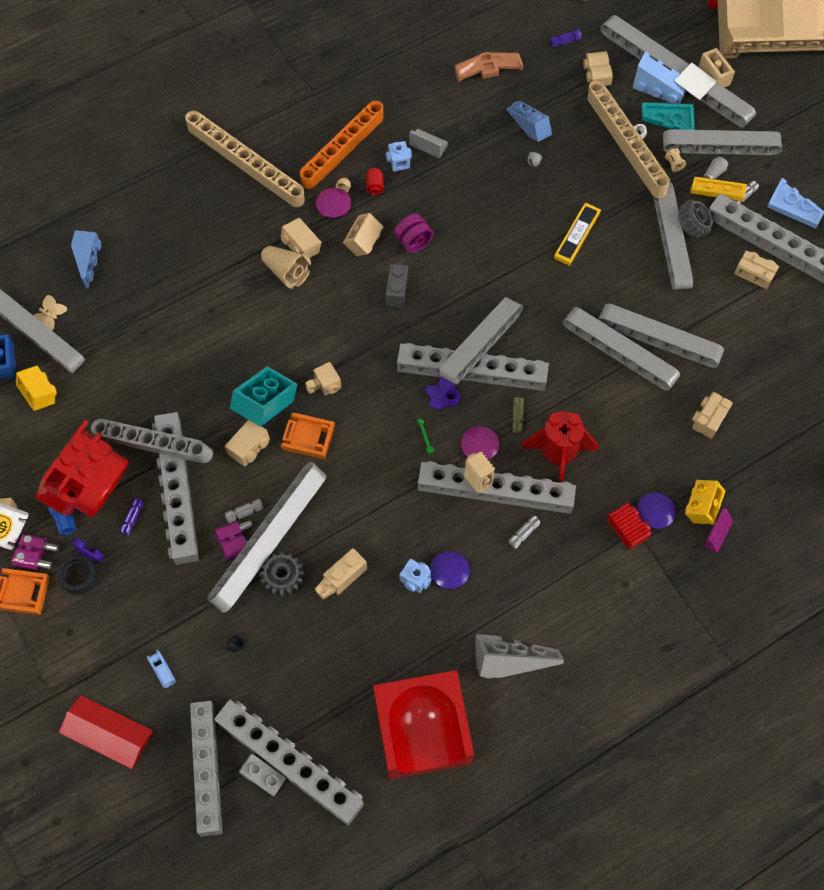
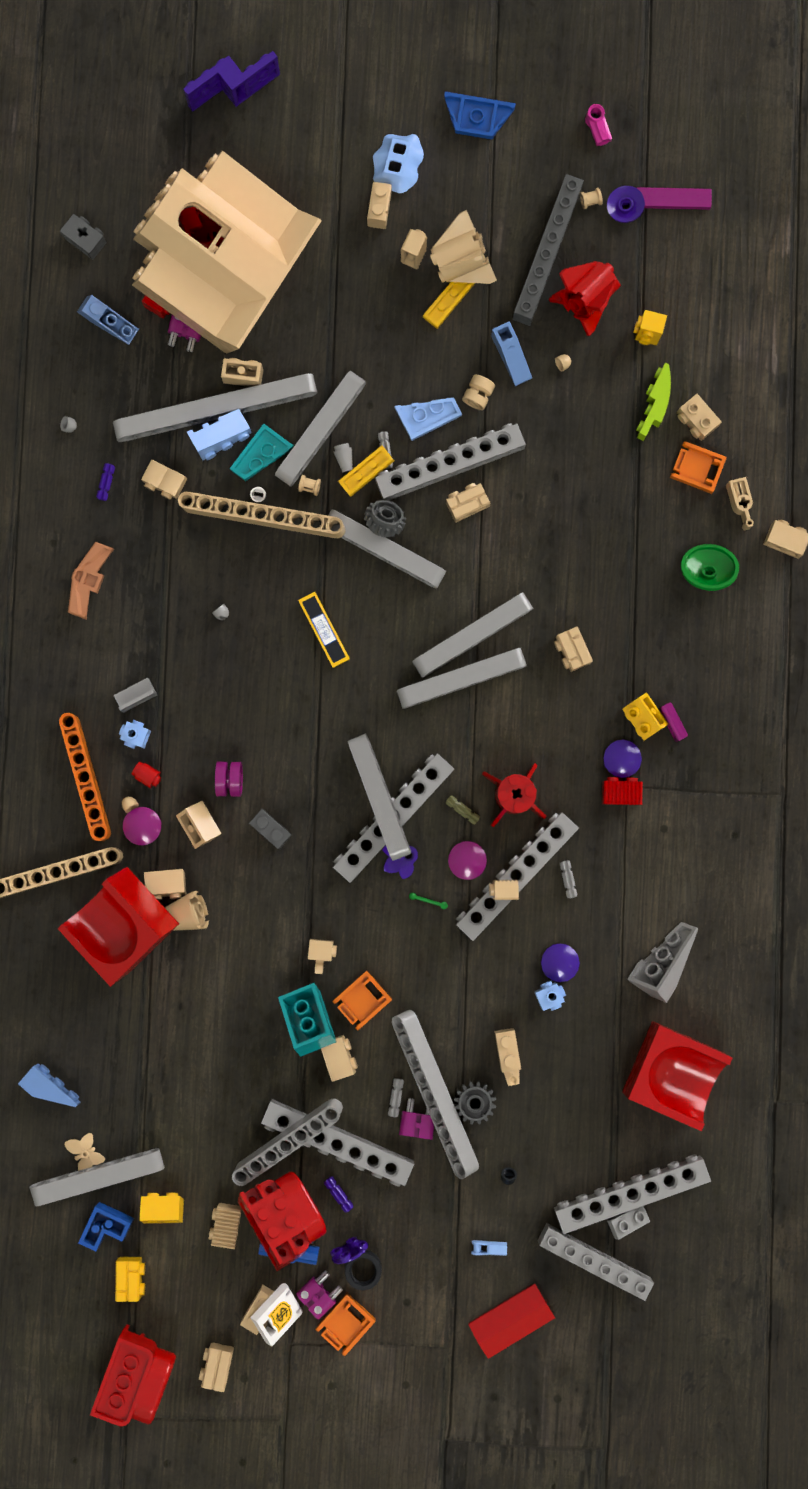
camera: 55 degrees left, 20 degrees up
medium blue slope [507,101,552,142] -> none
white sticker [674,63,717,100] -> none
none -> red piece [58,867,179,987]
none -> magenta piece [167,315,201,352]
none -> tan brick [209,1203,242,1249]

